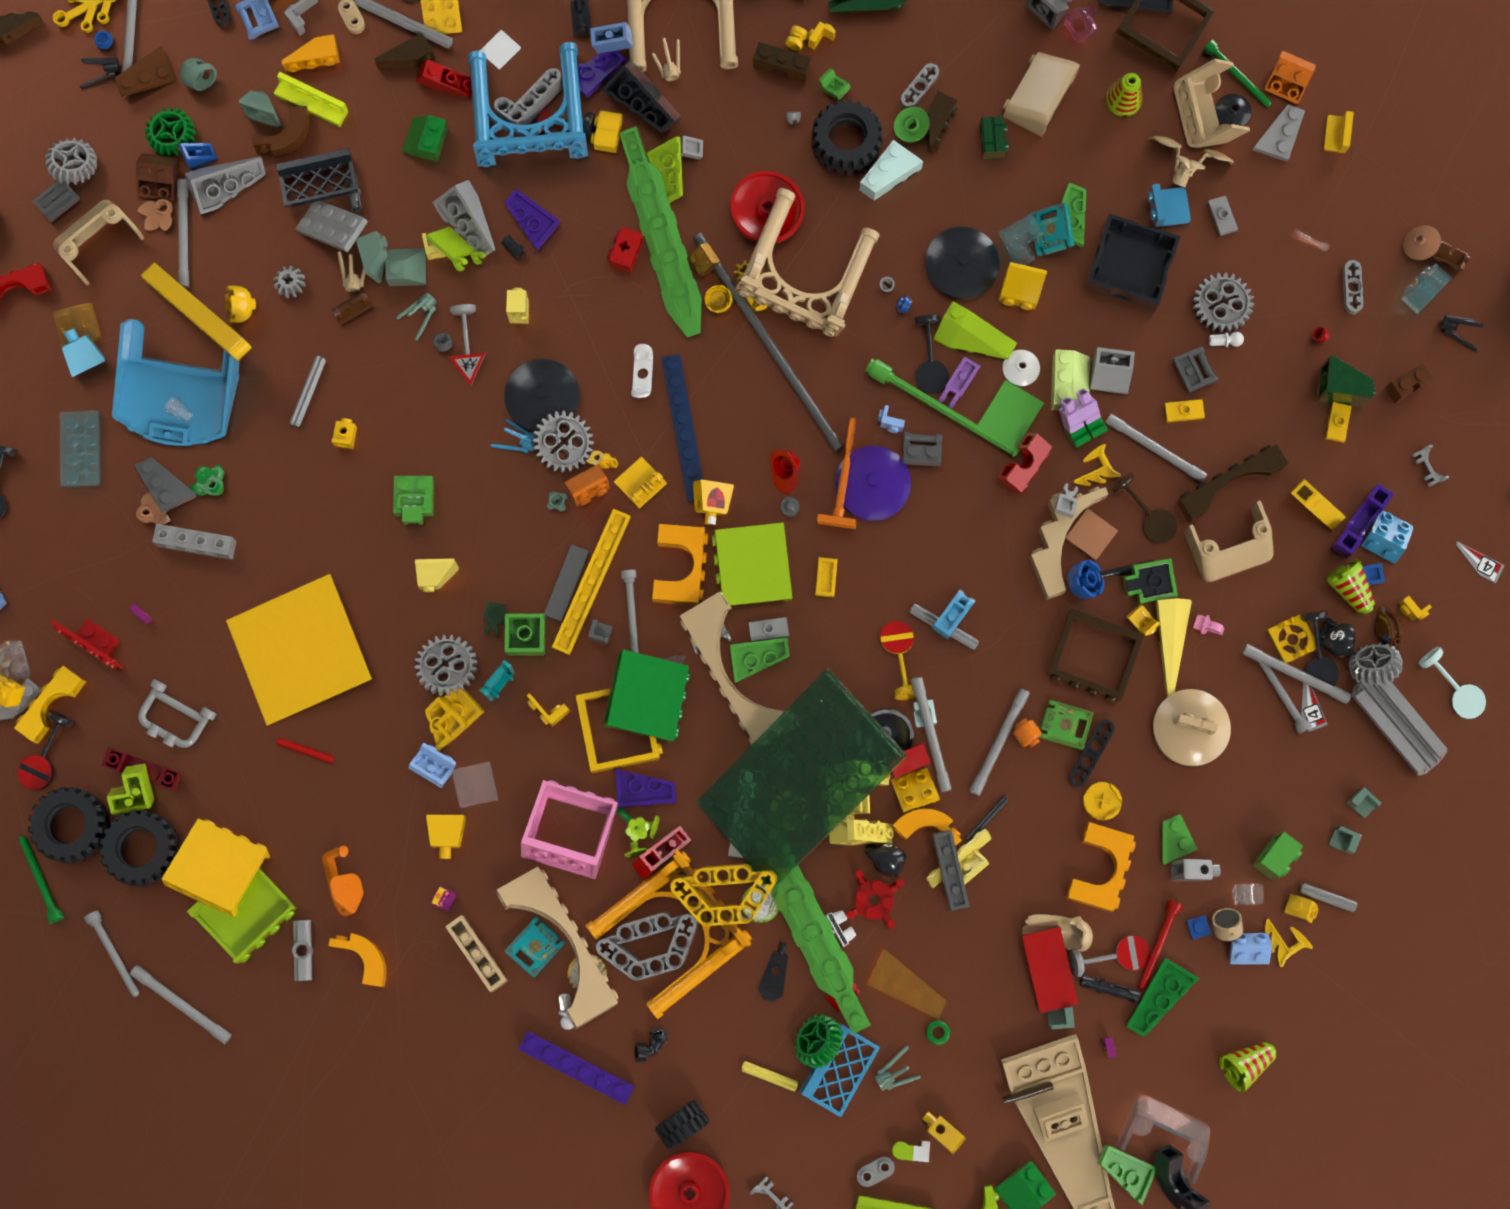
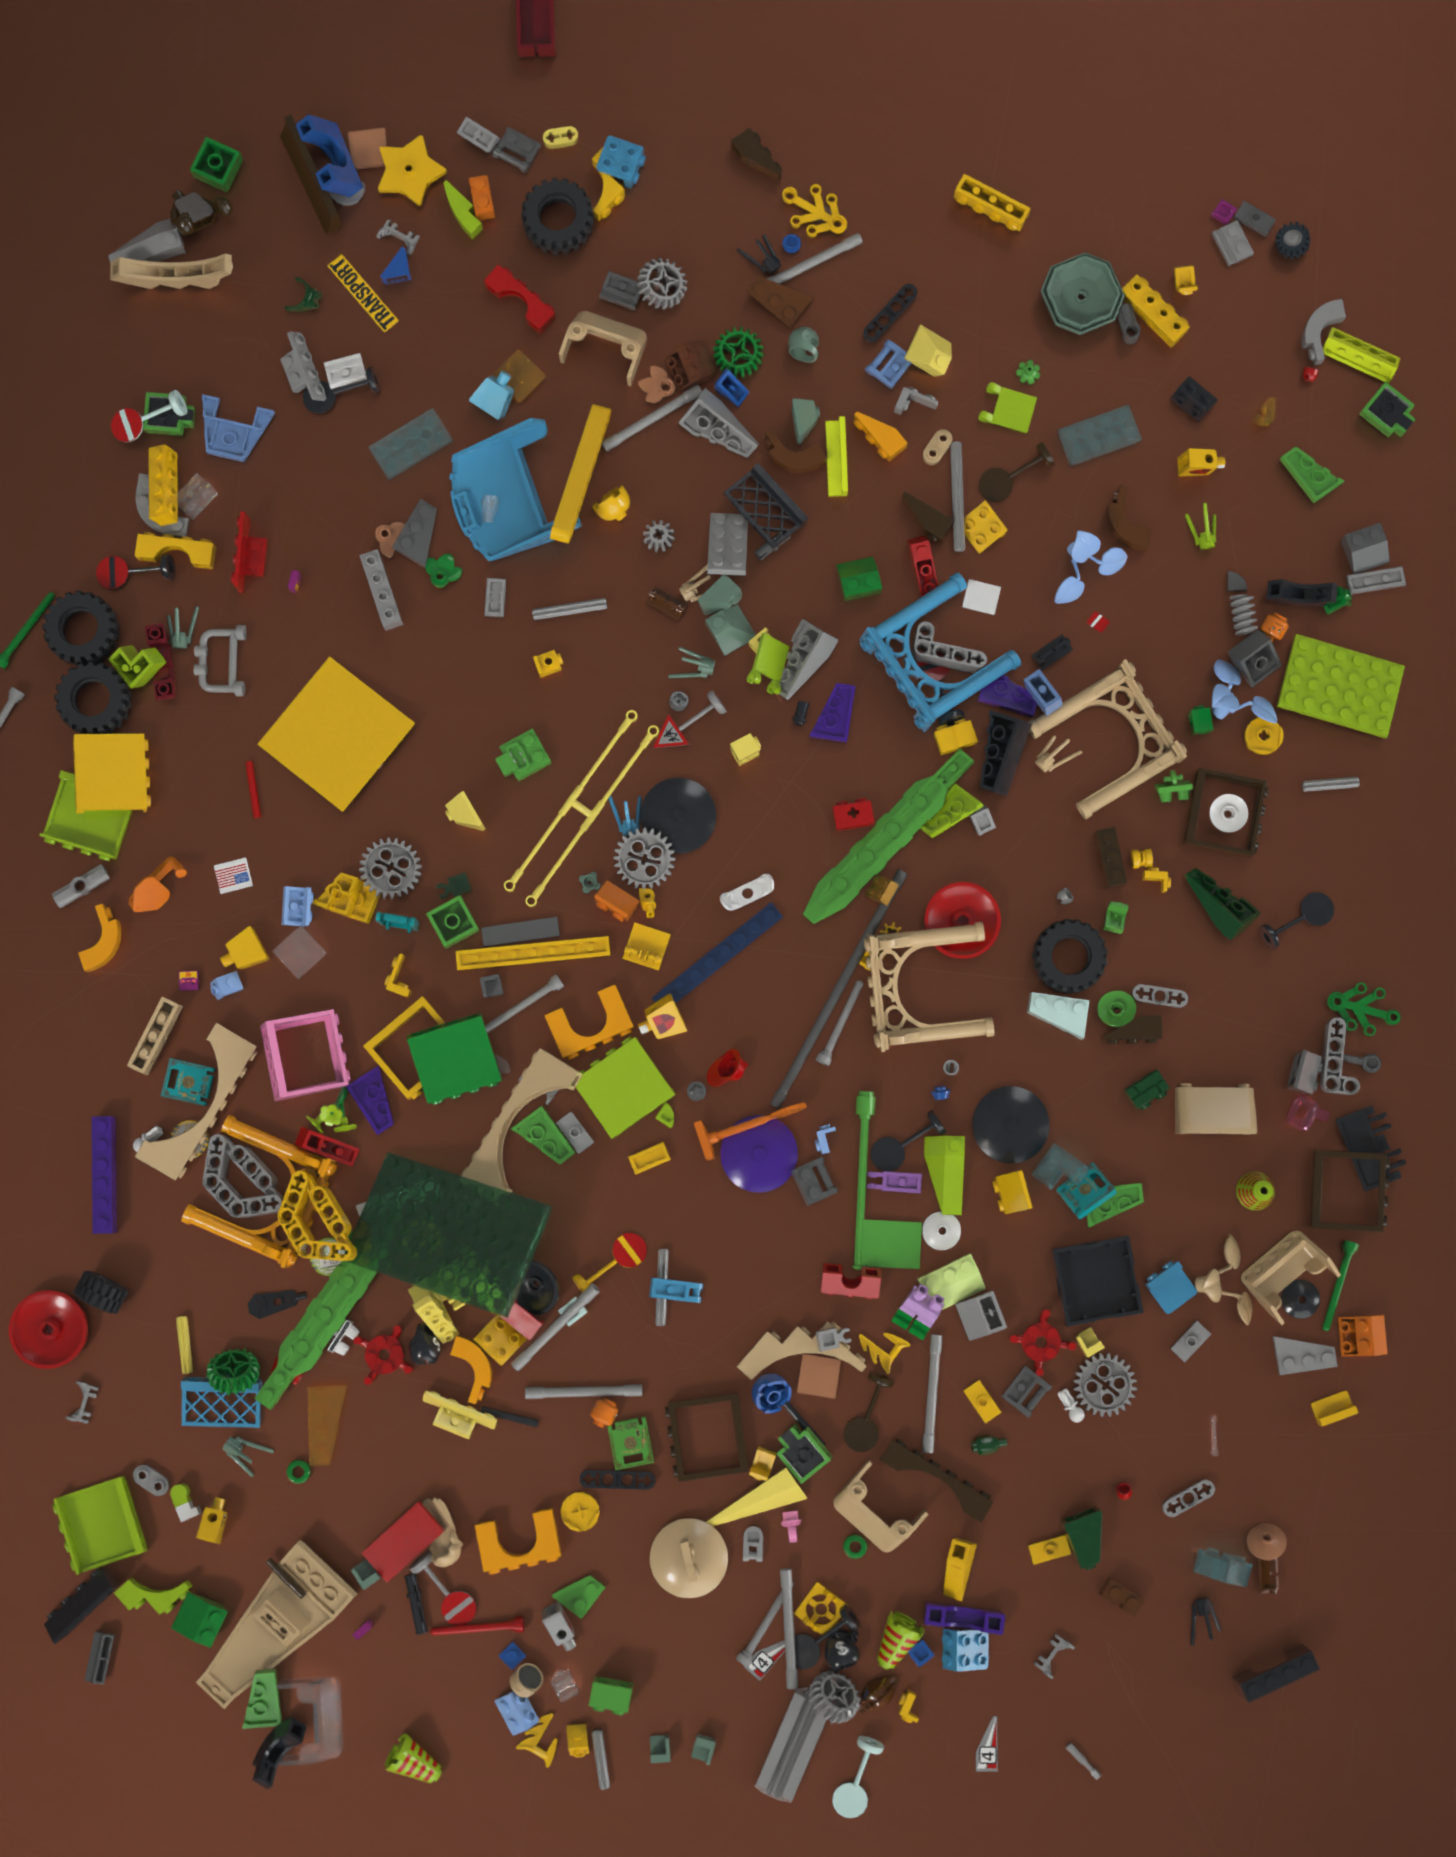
camera: 65 degrees right, 5 degrees up
black arm [634,1028,668,1063] -> none
yellow hair [704,285,733,313] -> none
dark grey tile [932,830,970,911] -> none
green wing [1126,958,1200,1037] -> none
none -> sand green plant [167,606,199,649]
none -> light blue bracket [210,971,244,1000]
none -> sticker [214,858,253,894]
none -> light grey plate [484,578,506,617]
none -> light yellow bar [504,710,659,907]
none -> lime tile [655,1102,674,1128]
none -> light grey plate [743,1526,763,1562]
none -> light grey piece [815,980,864,1066]
none -> green piece [843,1534,867,1559]
none -> dark green plant [971,1435,1007,1456]
none -> red plate [1008,1309,1076,1376]
none -> light yellow panel [1074,1327,1105,1357]

